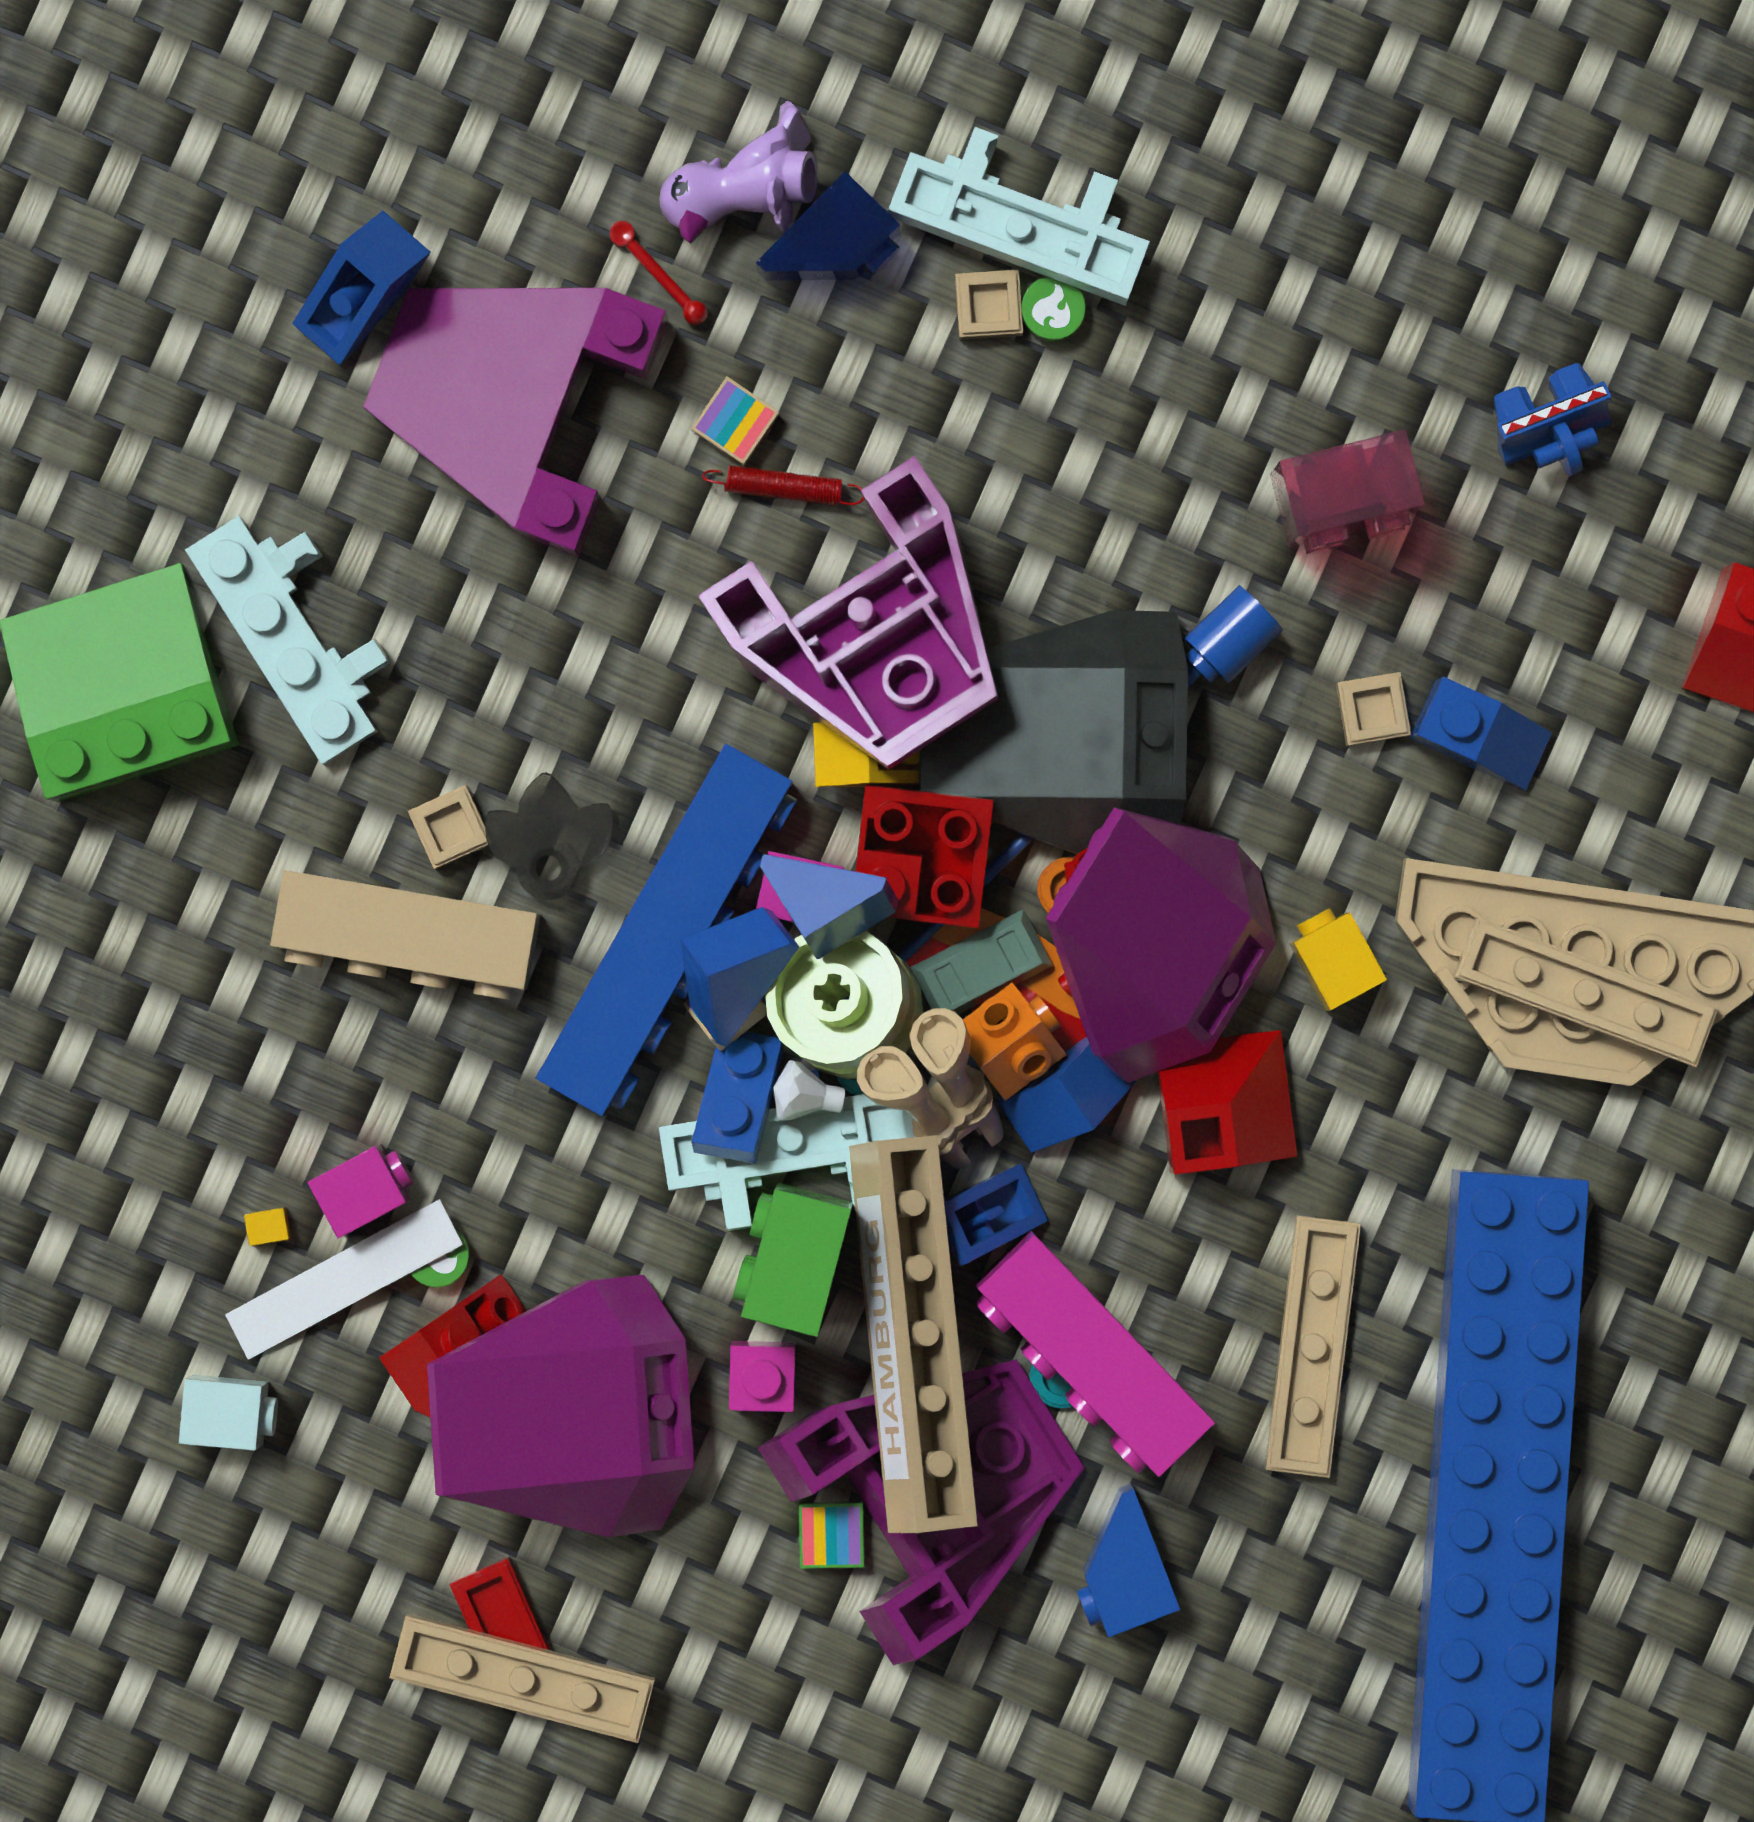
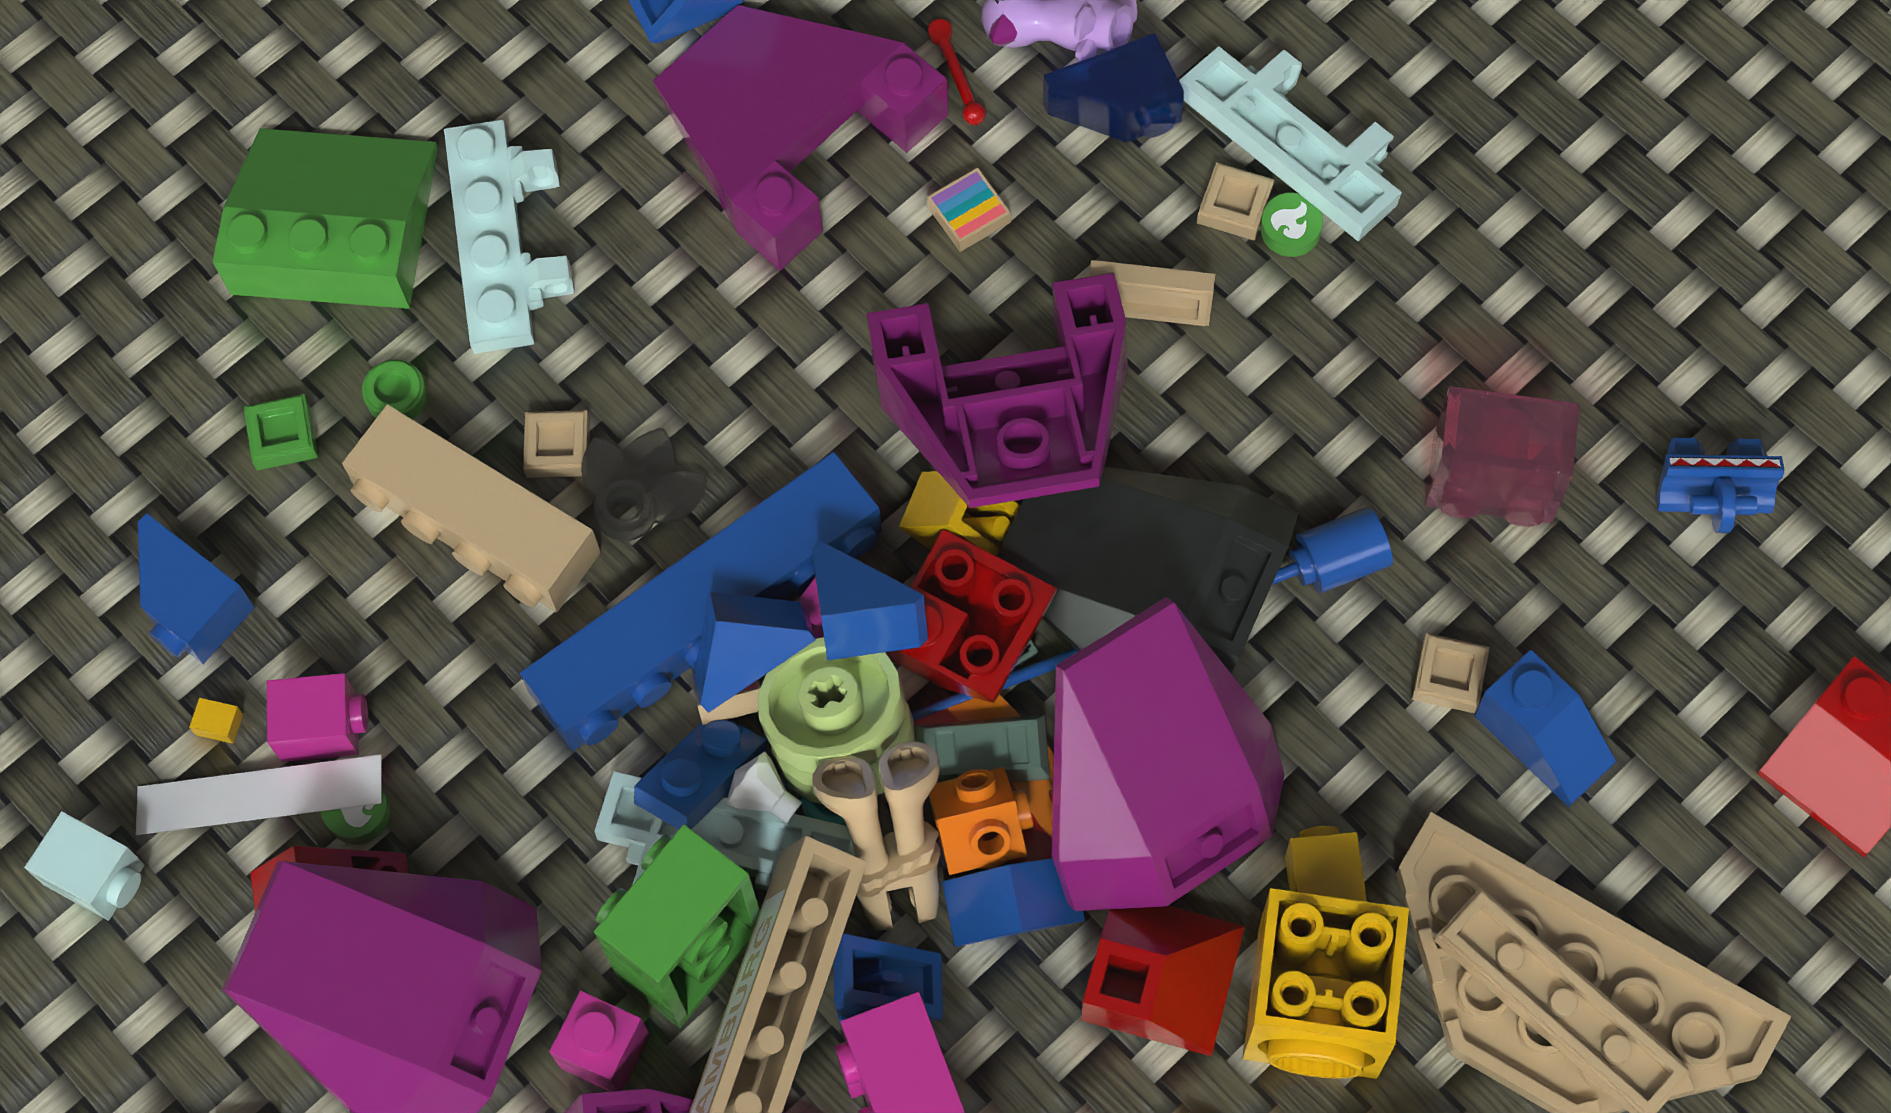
camera: 25 degrees right, 20 degrees down
red piece [702,465,864,506] -> none
none -> blue slope [138,513,255,664]
none -> bright green tile [244,394,318,471]
none -> bright green tile [362,359,428,420]
none -> tan tile [1089,260,1215,326]
none -> yellow brick [1243,888,1409,1079]

